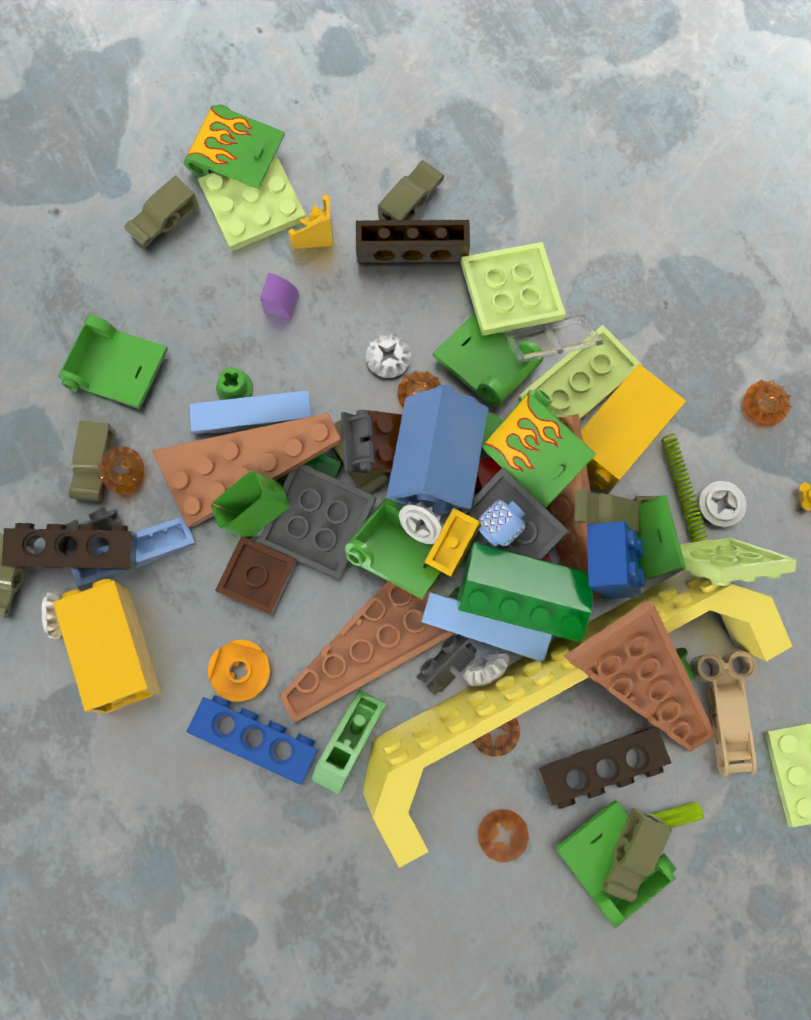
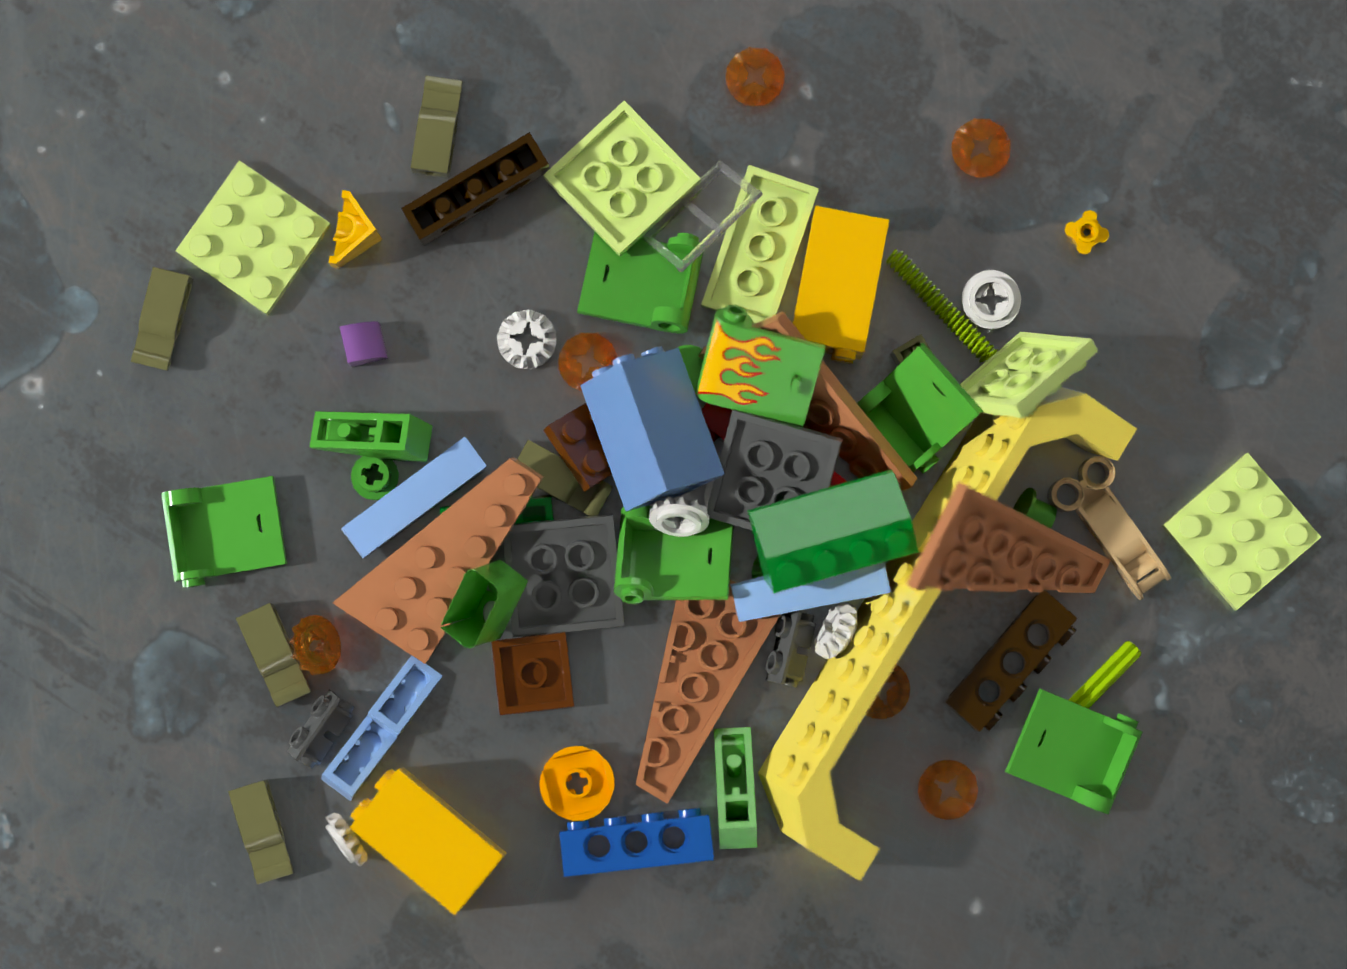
camera: 25 degrees left, 10 degrees up
dark brown brick [2,523,137,570] -> none
bright green door [183,104,285,189] -> none
dark grey hinge [341,410,375,475] -> none
yellow plate [424,508,481,578] -> none
light blue head [479,500,526,547] -> none
olive piece [575,489,640,533] -> none
blue brick [587,521,646,599] -> none
olive piece [602,808,672,903] -> none
none -> bright green slope [309,411,433,462]
none -> clear orange gear [726,47,785,106]

